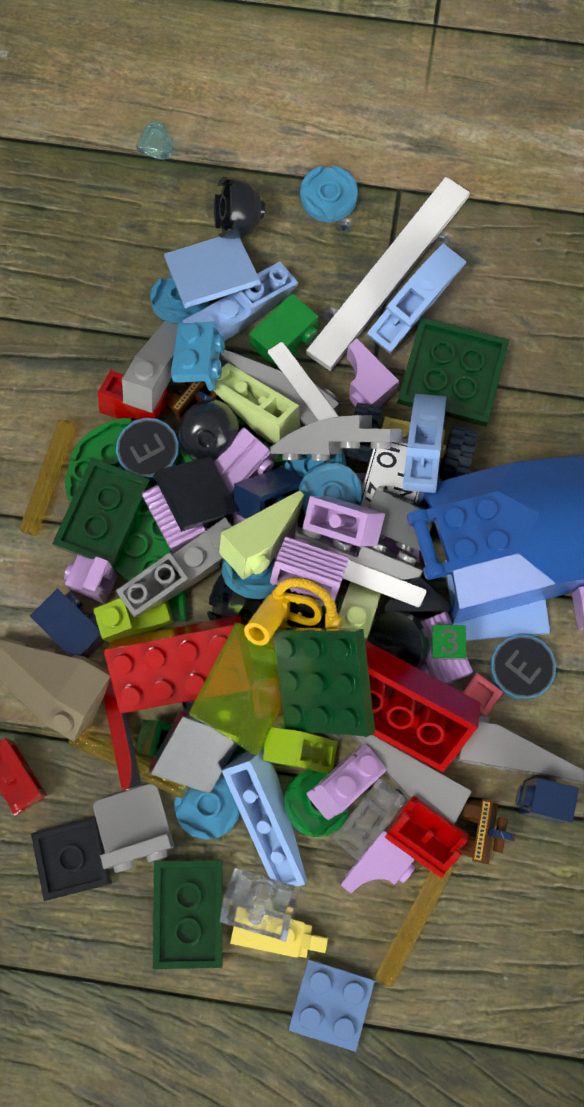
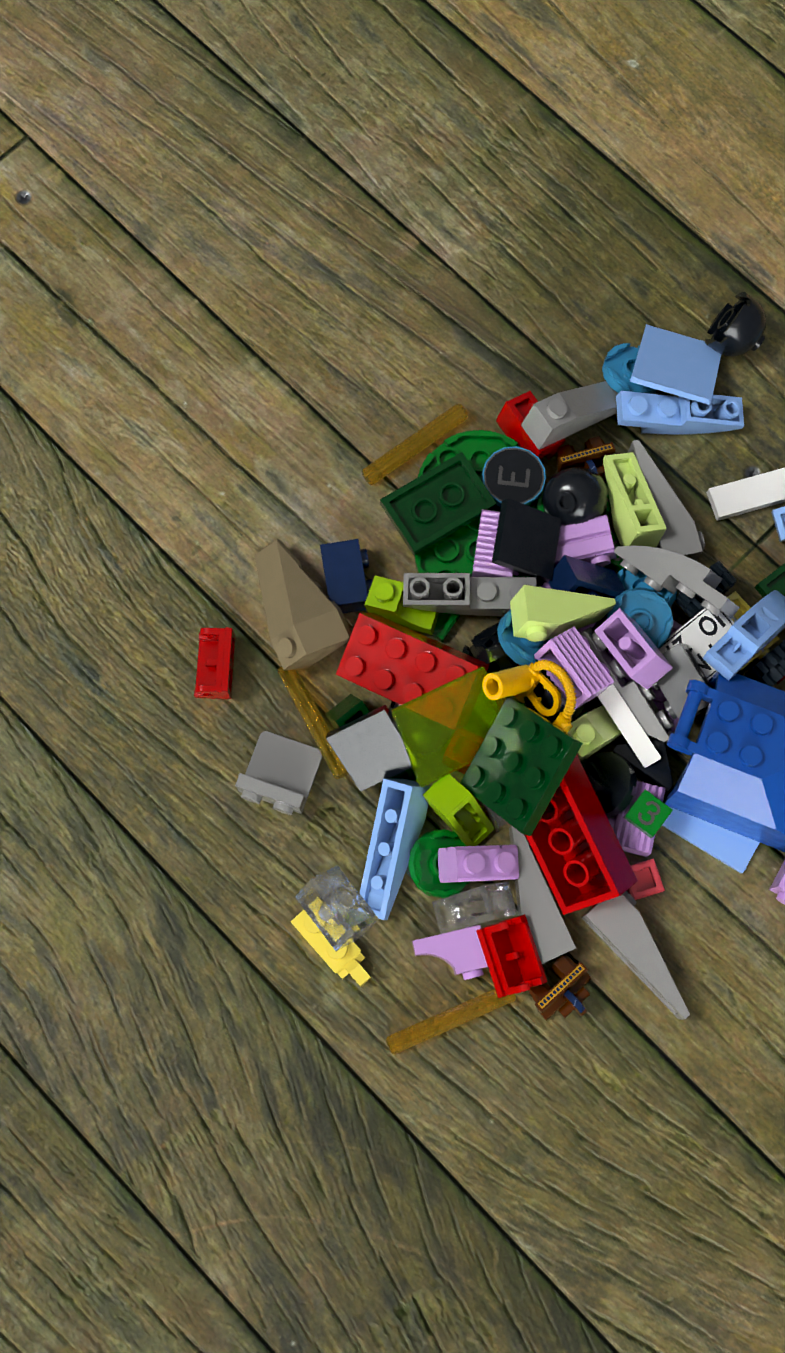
camera: 35 degrees right, 0 degrees up
black tile [31,817,112,901] -> none
lavender arch [64,555,118,604] -> none
red sticker [103,680,141,790] -> none
clear light blue tile [136,121,173,160] -> none
dark green plate [153,860,223,969] -> none
dark azure bracket [171,321,225,391] -> none
dark azure tile [174,775,240,840] -> none
green brick [249,293,318,369] -> none
white sticker [268,342,339,421] -> none
medium blue plate [289,958,375,1052] -> none
lavender arch [347,339,399,407] -> none
black tile [490,634,556,700] -> none
dark blue brick [515,778,579,824] -> none

